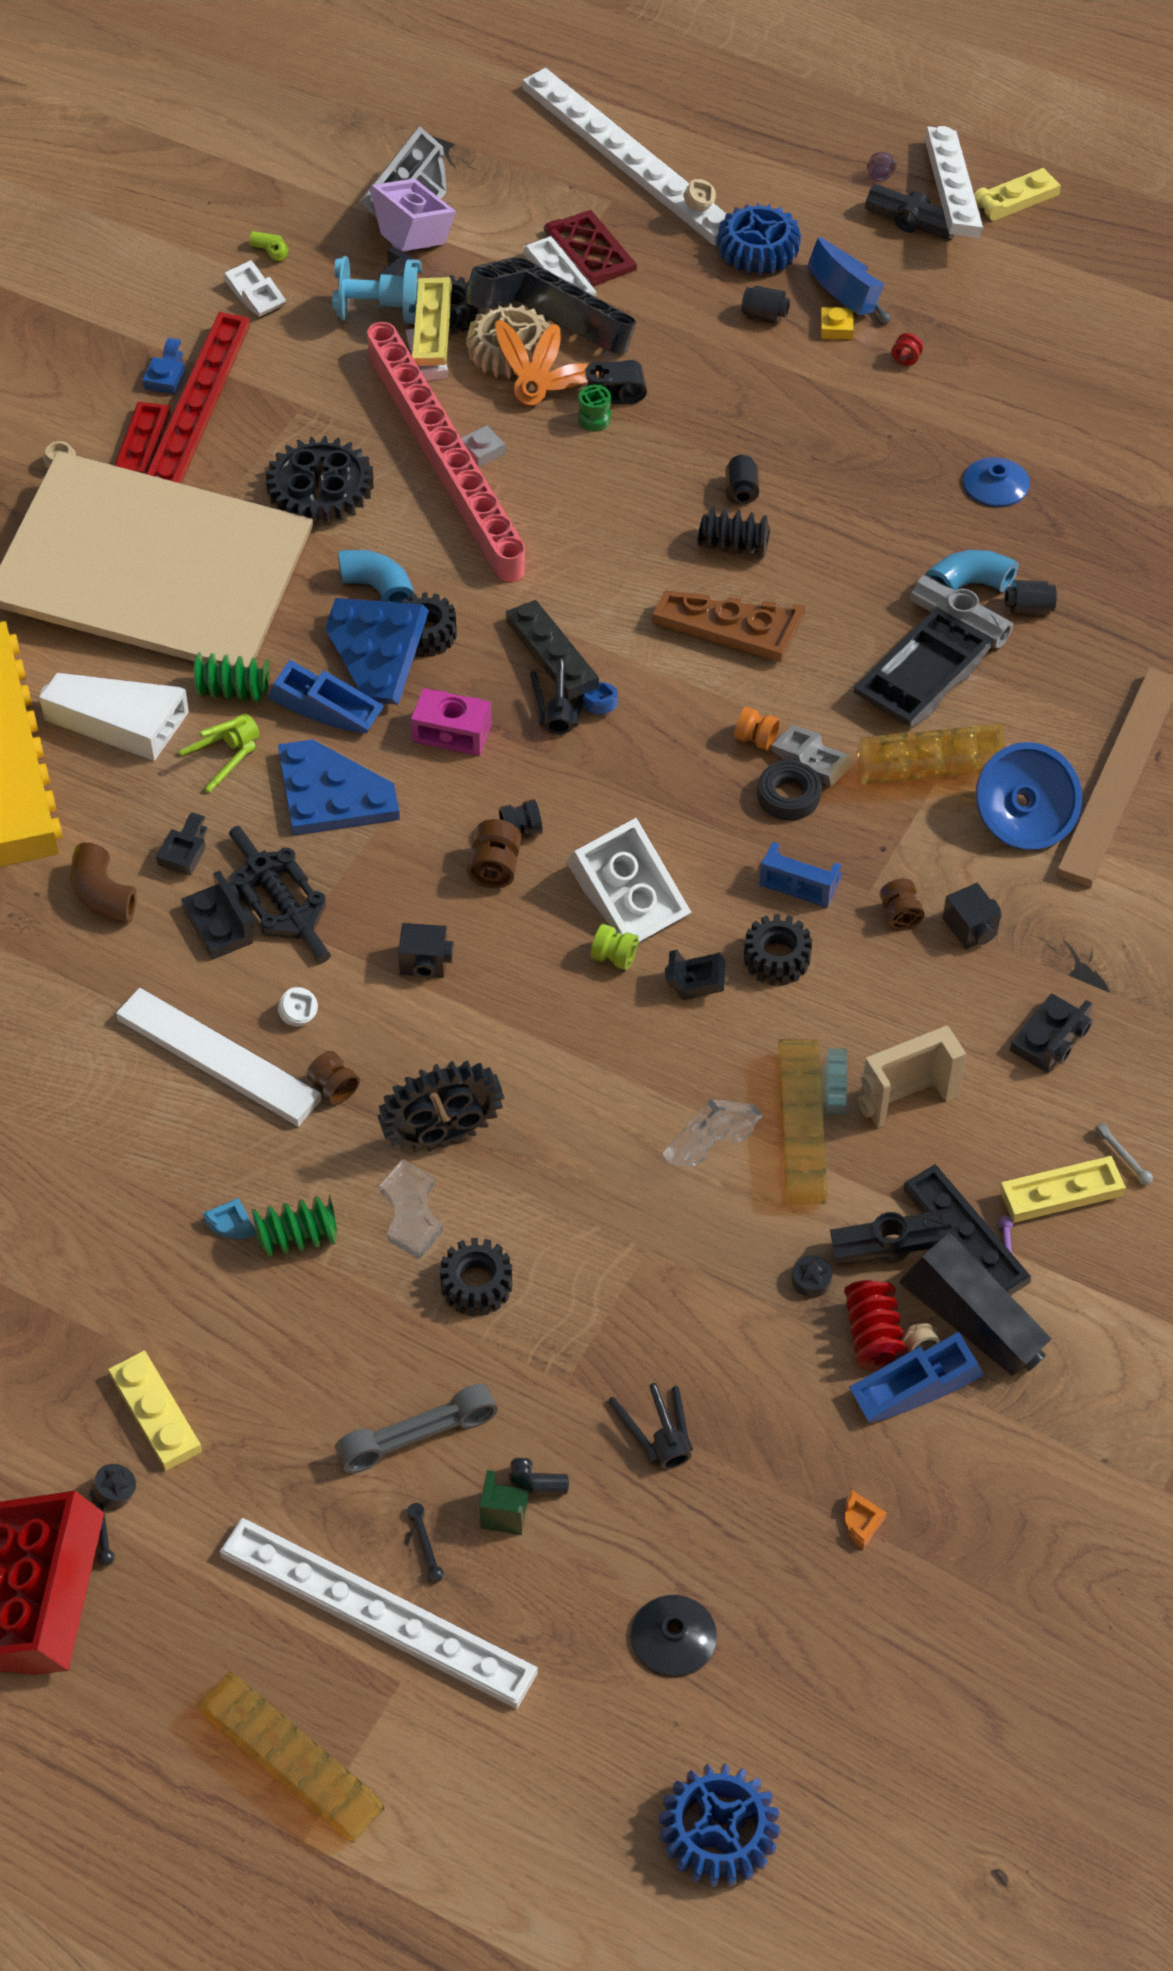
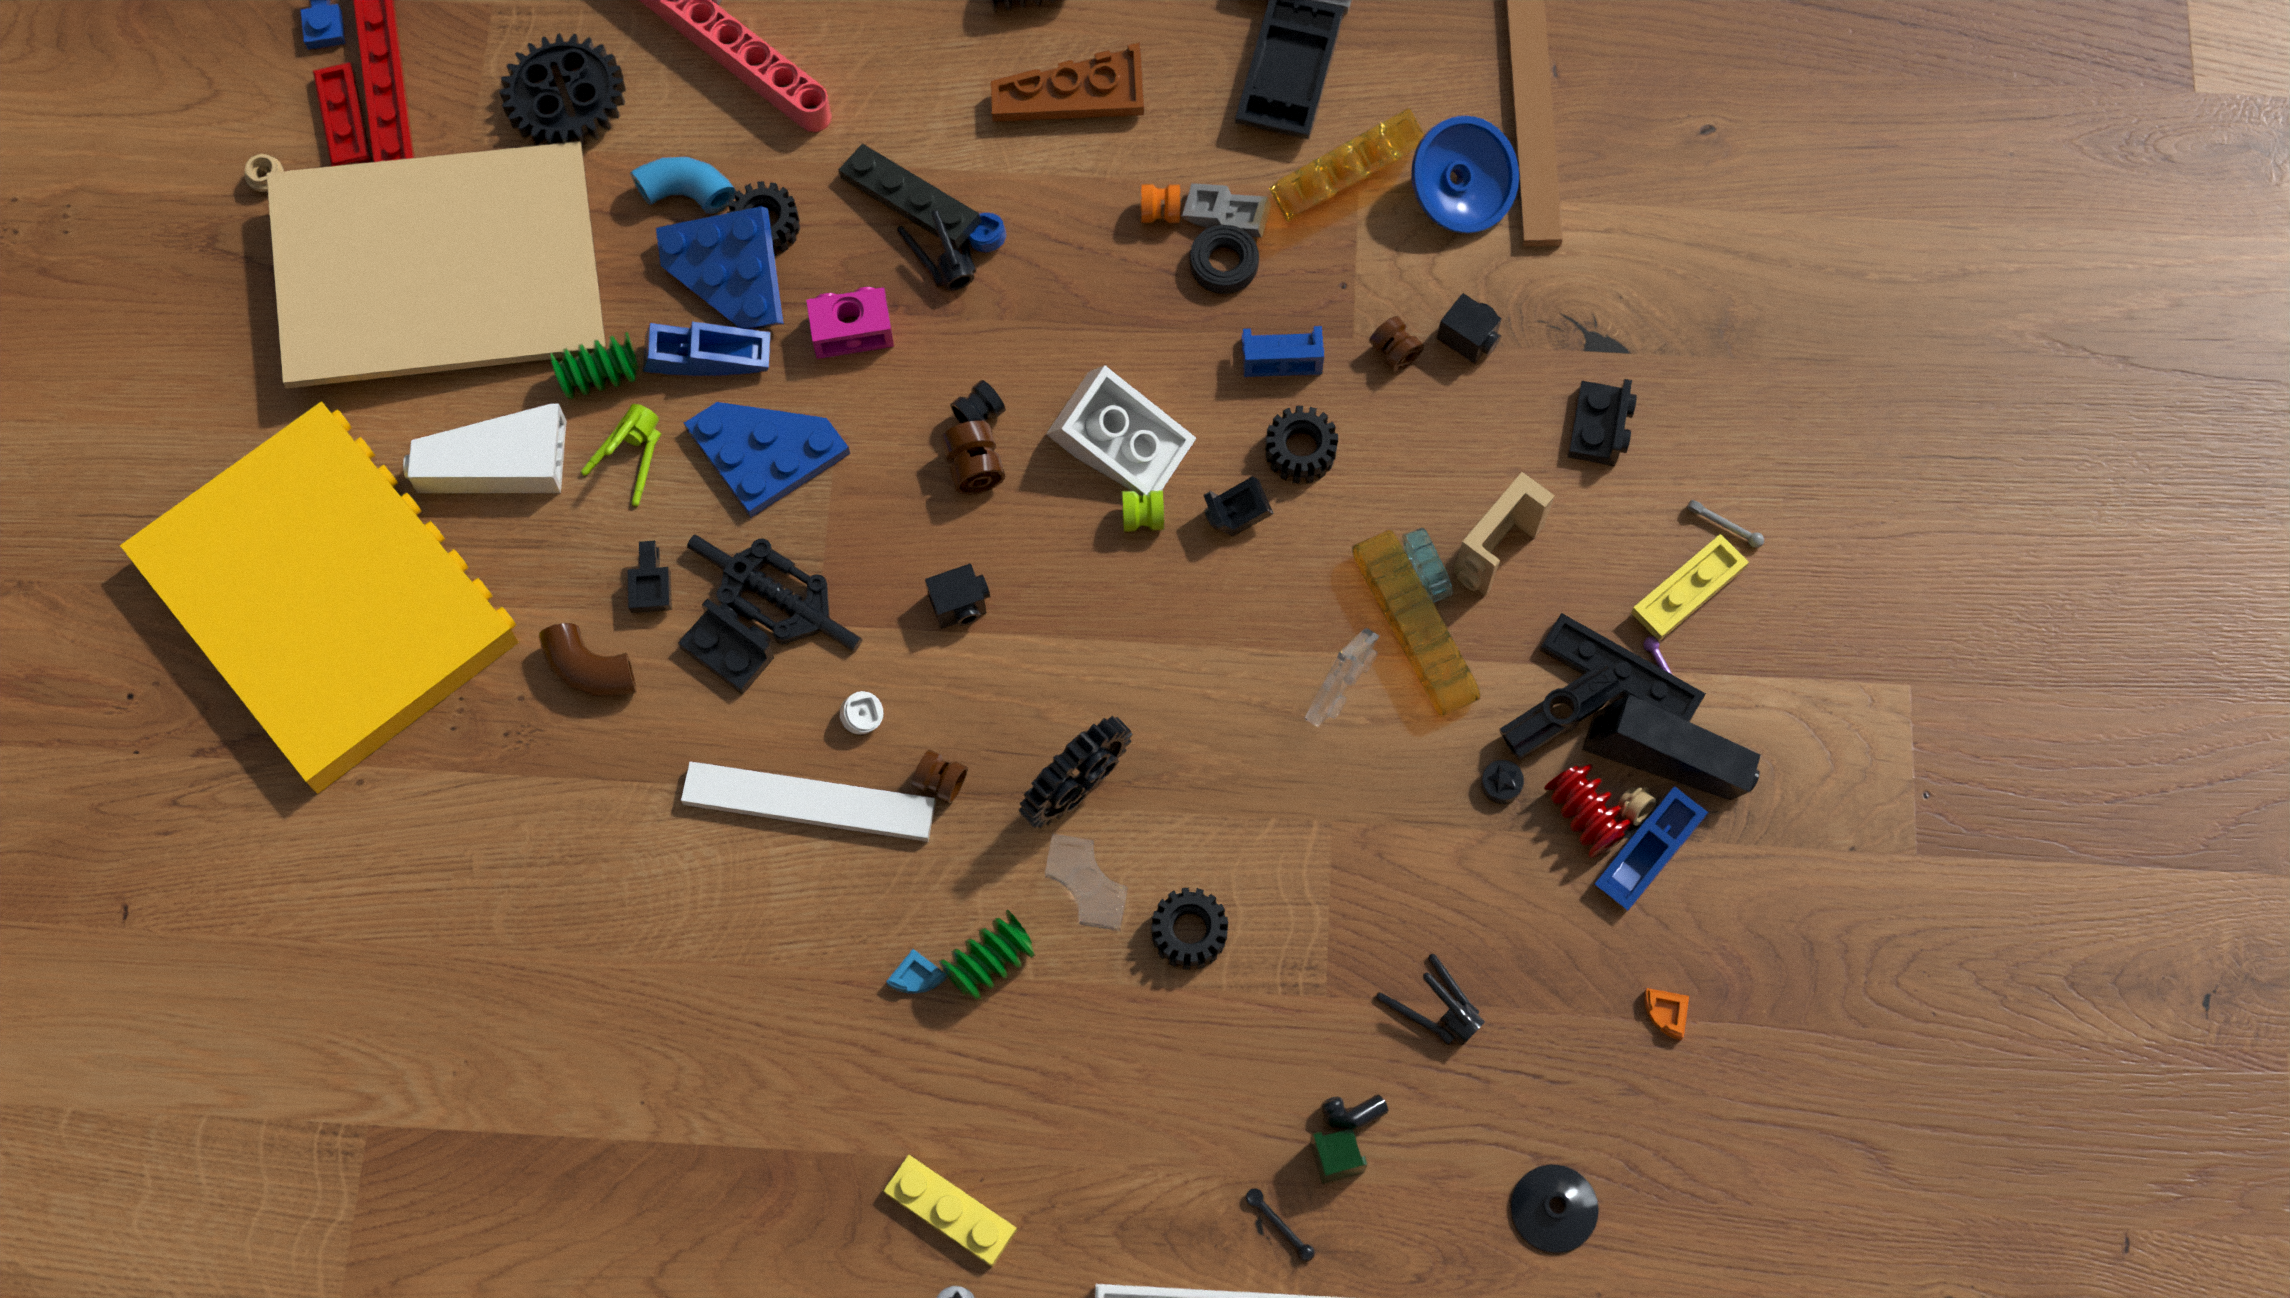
camera: 25 degrees left, 15 degrees up
dark grey piece [335,1384,498,1473] -> none

